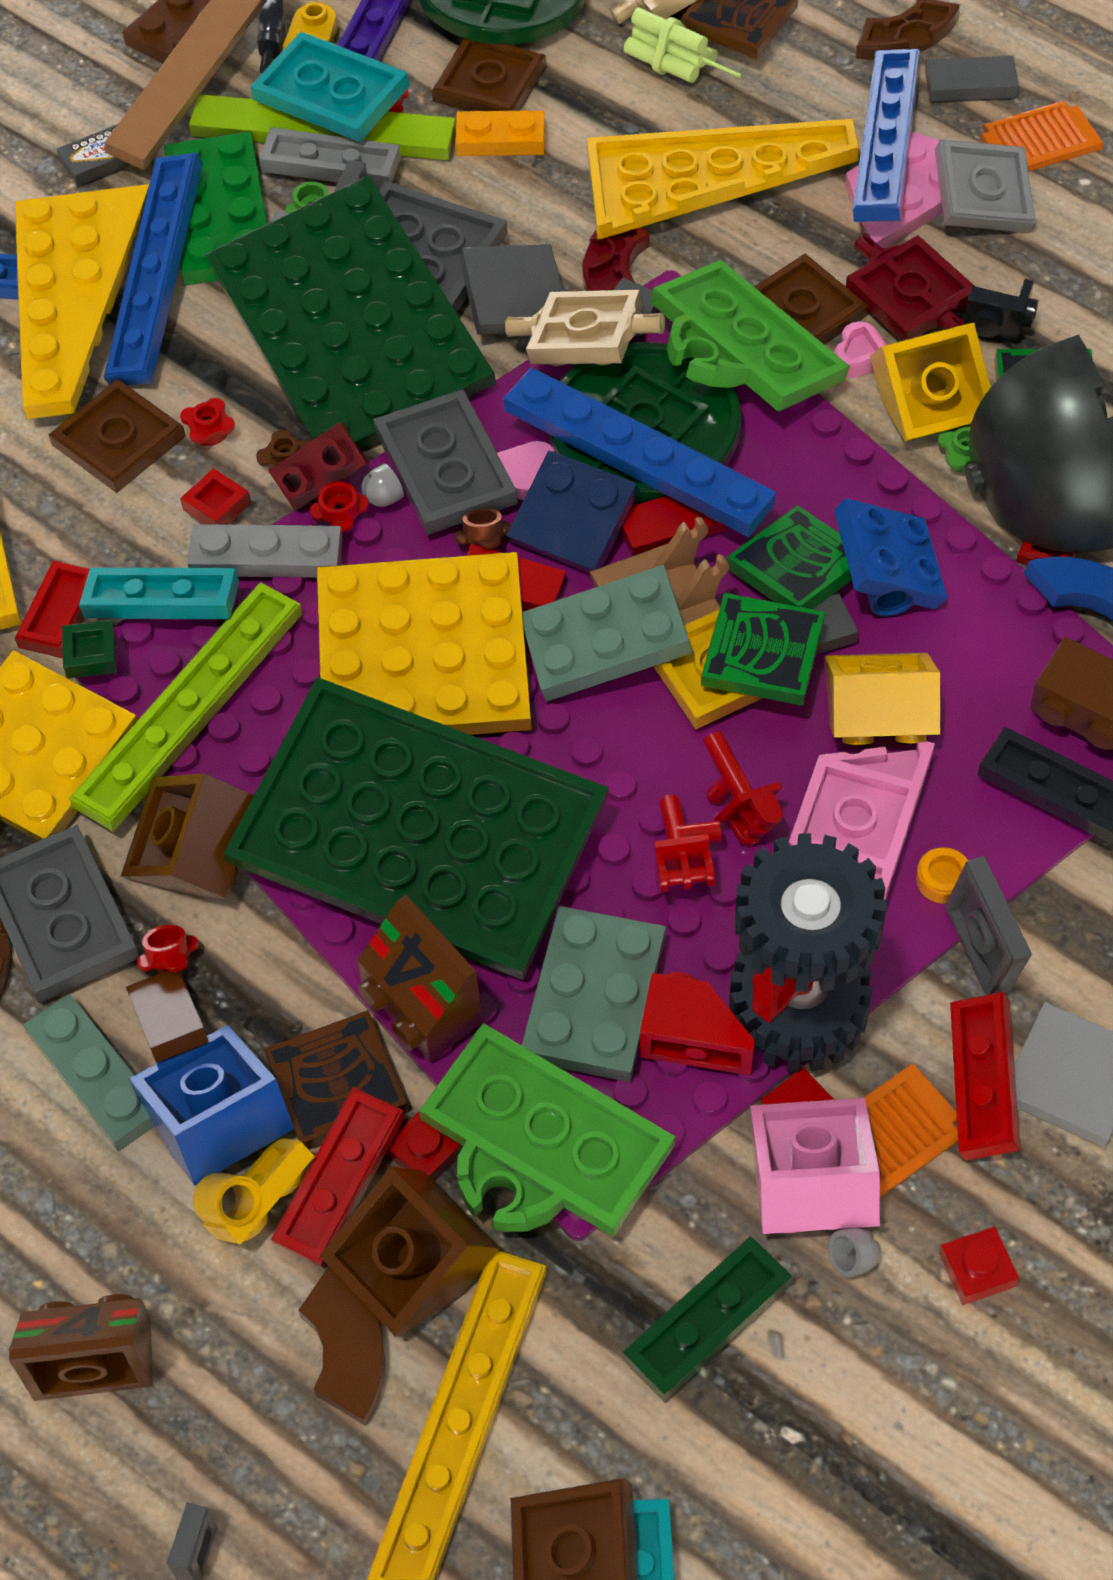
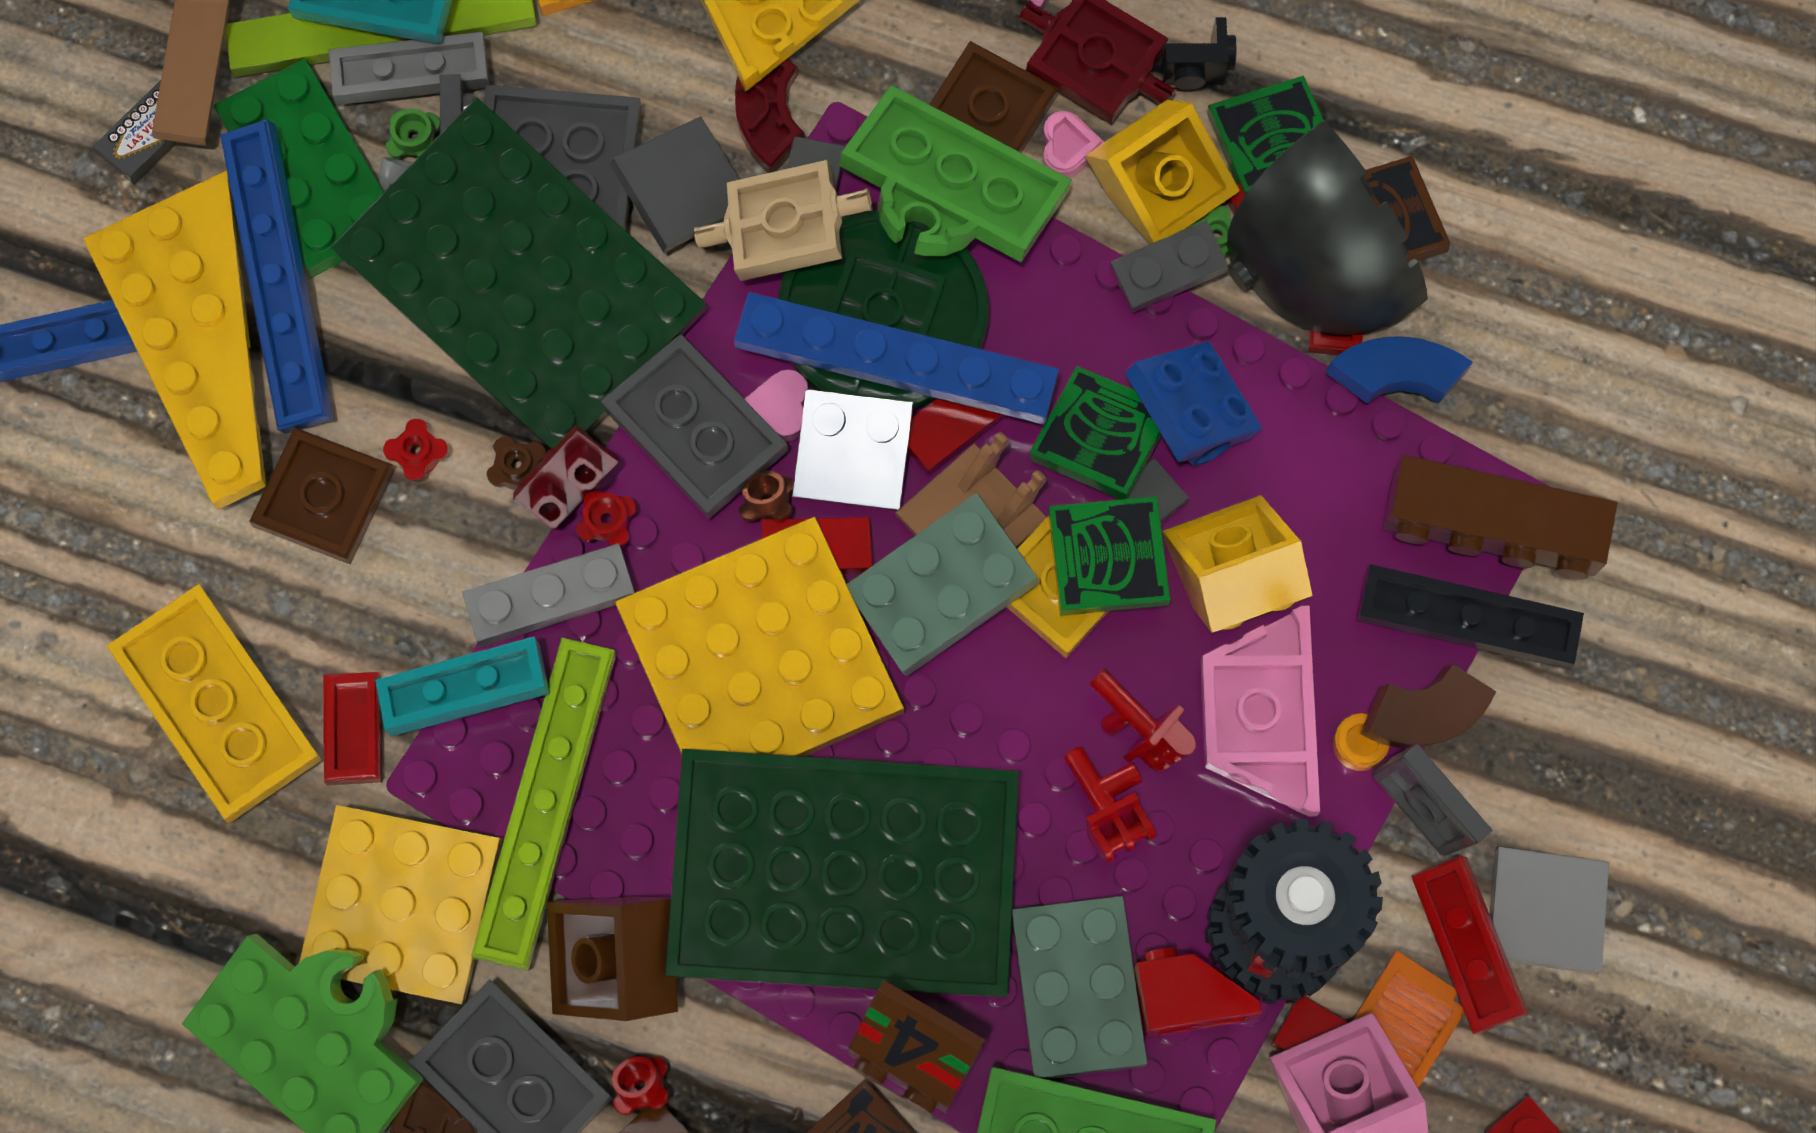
camera: 25 degrees left, 15 degrees up
dark green plate [62,620,118,679] -> none
red plate [180,468,251,525] -> none
light grey hinge [361,464,404,507] -> none
none -> dark grey plate [1110,220,1229,314]
none -> reddish brown tile [1360,664,1496,748]

